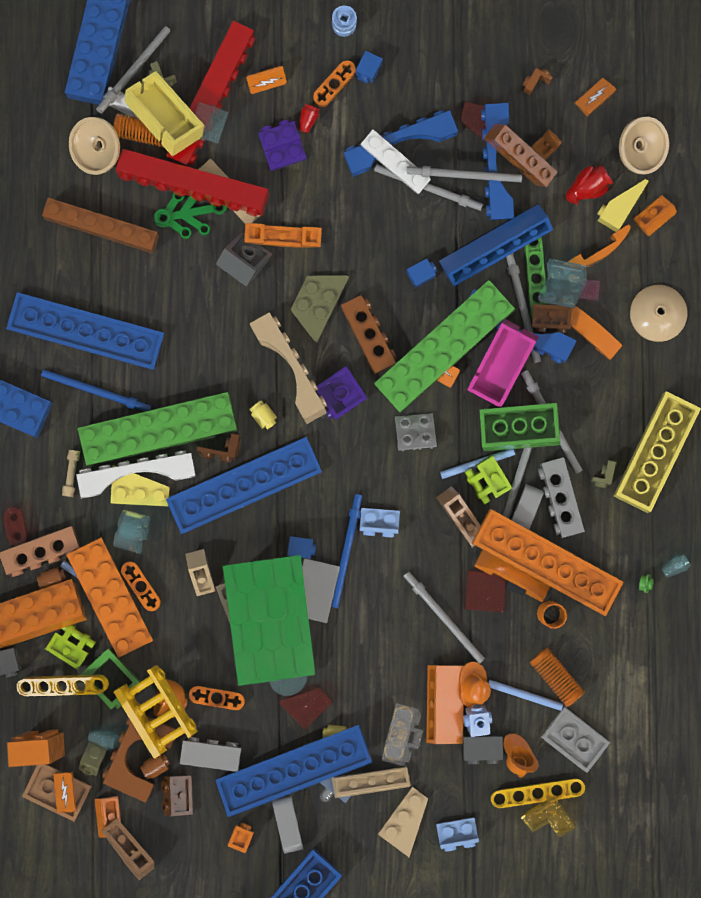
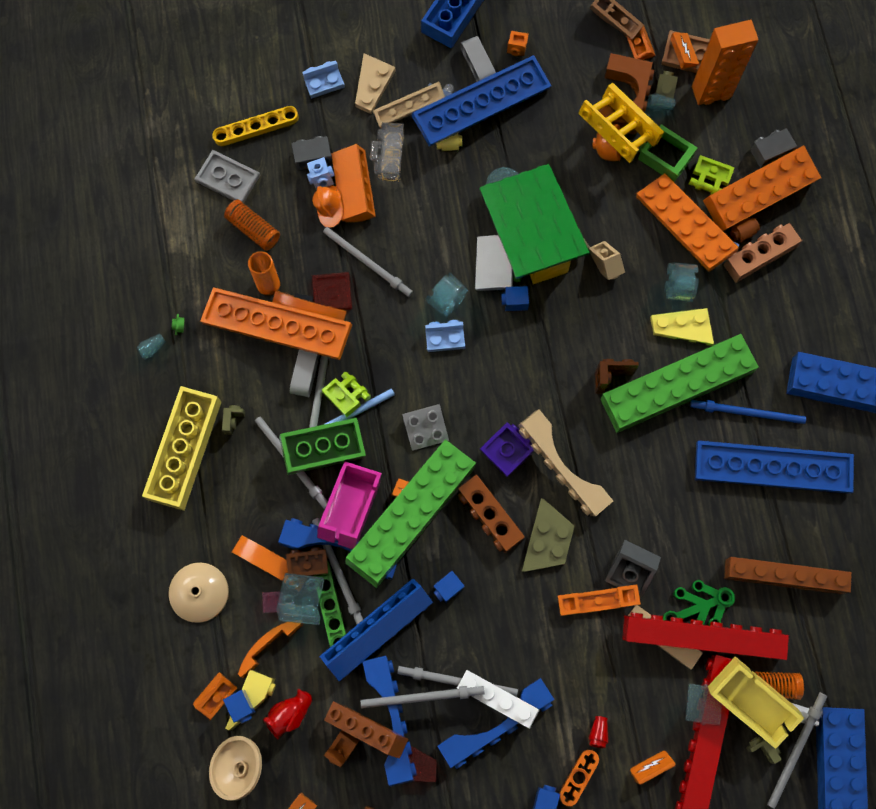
camera: 175 degrees right, 10 degrees down
clear red plate [3,508,27,546] -> none
yellow beam [17,675,109,696] -> none
tan bar [62,450,80,497] -> none
tan dish [69,117,120,175] -> none
white arch [76,451,195,499] -> none
orange beam [121,562,161,611] -> none
dark orange brick [140,754,170,779] -> none
bracket [161,775,193,816] -> none
blue plate [166,437,322,534] -> none
light grey brick [180,737,242,772] -> none
orange beam [189,686,245,710] -> none
light yellow brick [250,400,277,430] -> none
dark purple plate [258,119,307,171] -> none
clear red wing [279,688,332,729] -> none
blue bar [331,494,363,608] -> none
medium nougat slope [436,486,481,547] -> none
light blue bar [488,680,563,711] -> none
orange piece [503,734,539,778] -> none
clear yellow plate [522,796,576,837] -> none
light grey brick [538,457,585,538] -> none
none -> blue brick [223,690,255,724]
none -> clear light blue brick [425,273,468,317]

